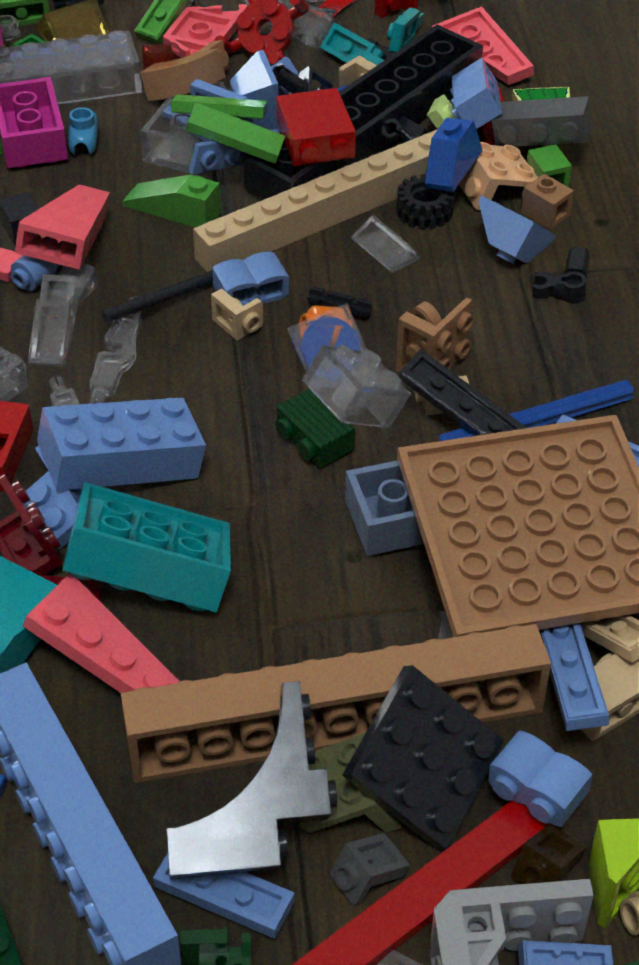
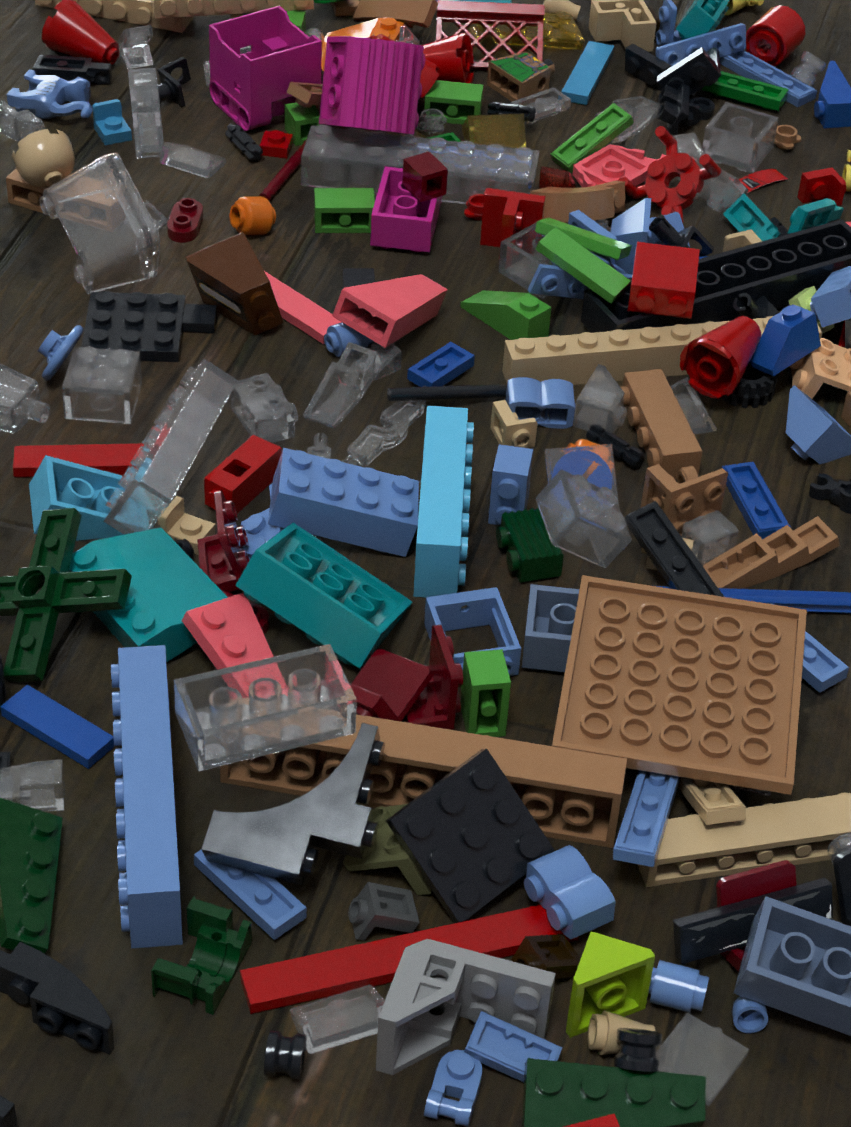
camera: 20 degrees right, 5 degrees down
dark azure piece [68,107,99,155] -> none
none -> clear brick [174,644,357,771]
none -> dark red bracket [318,649,433,722]
none -> dark red brick [402,152,448,202]
none -> dark red bracket [403,624,463,730]
none -> blue plate [407,342,475,387]
none -> medium azure brick [413,406,474,598]
none -> medium blue window [424,587,521,676]
none -> bright green brick [460,649,511,737]
none -> red plate [464,194,484,220]
none -> red bracket [480,188,546,267]
none -> medium blue brick [488,444,533,526]
none -> clear slope [573,364,627,433]
none -> medium nougat brick [618,369,702,480]
none -> red cone [680,316,761,398]
none -> clear brick [681,510,739,566]
none -> medium nougat slope [703,516,839,589]
none -> blue tile [722,462,791,539]

